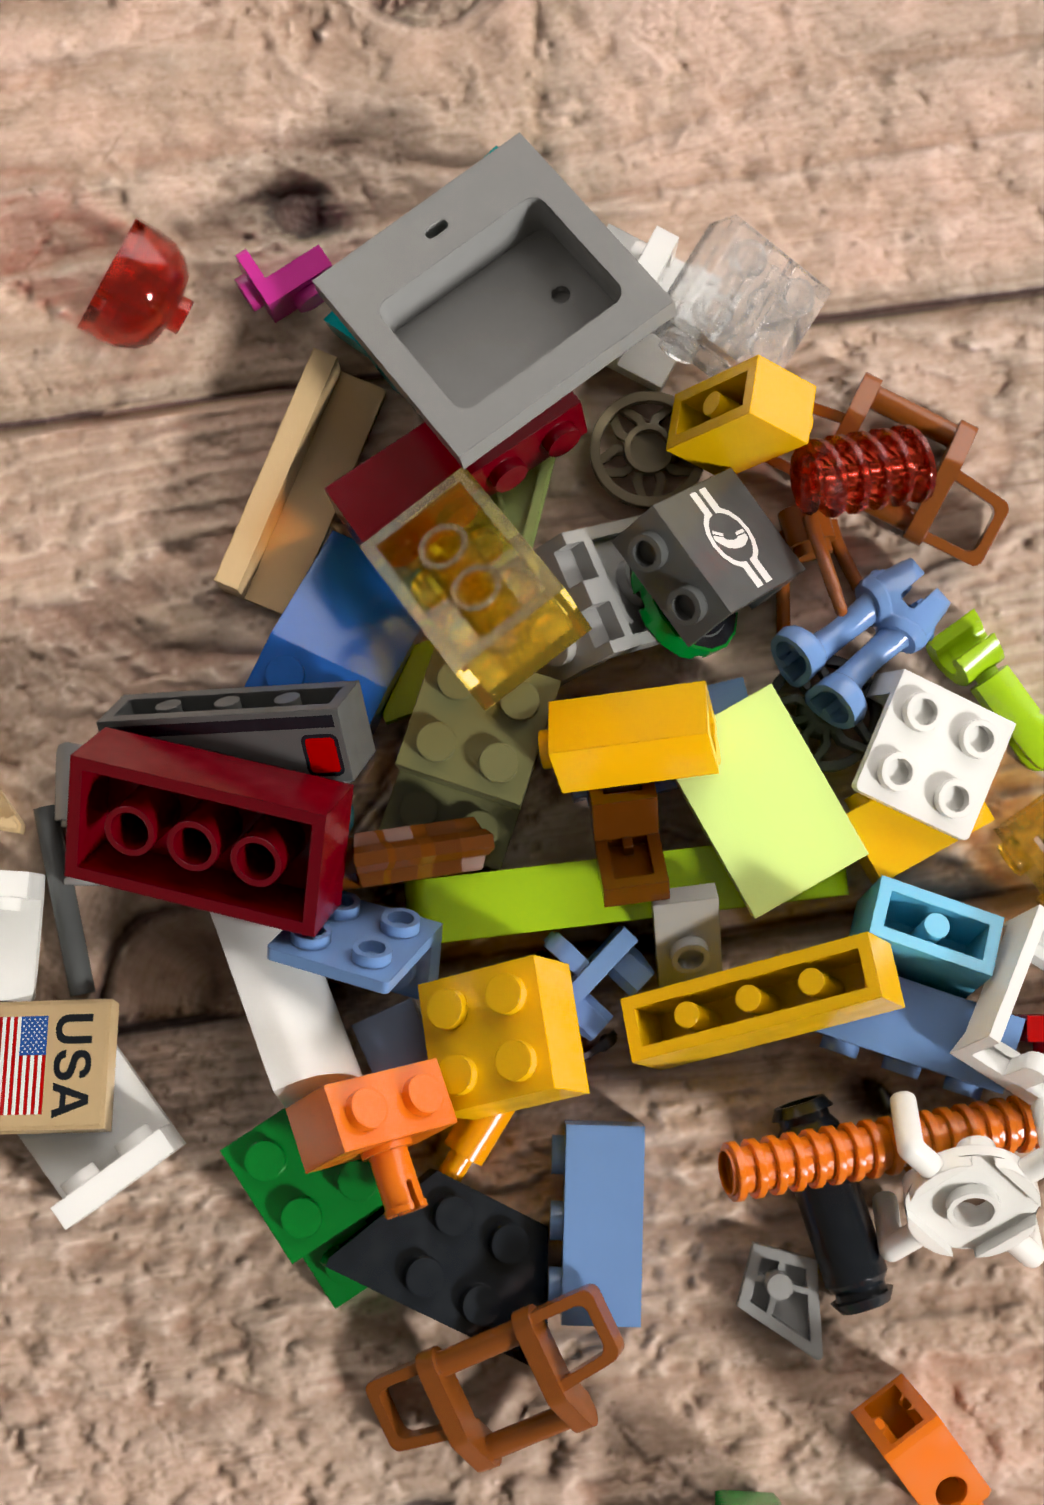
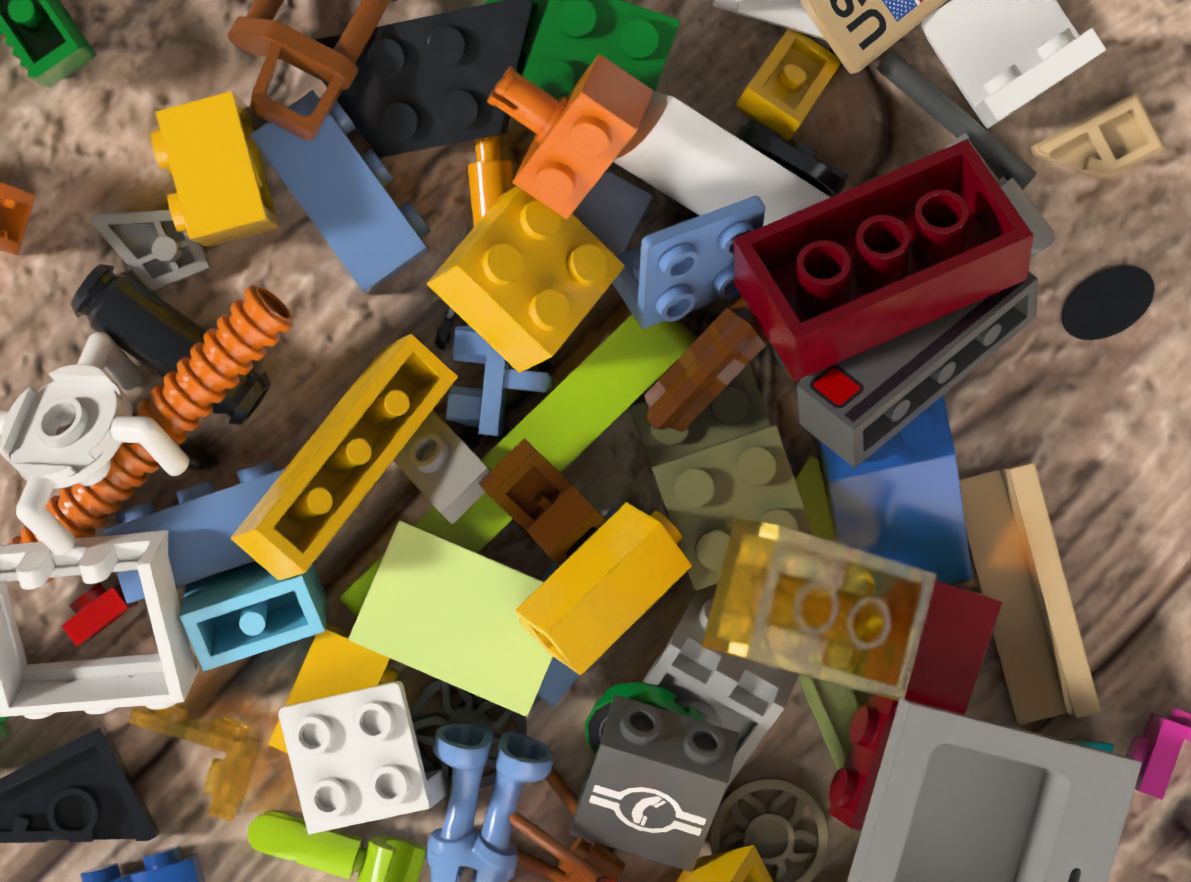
camera: 145 degrees right, 5 degrees up
none -> yellow brick [150,91,280,248]
none -> yellow slope [735,29,842,141]
none -> black wheel [735,119,848,197]
none -> black sticker [1062,266,1155,340]

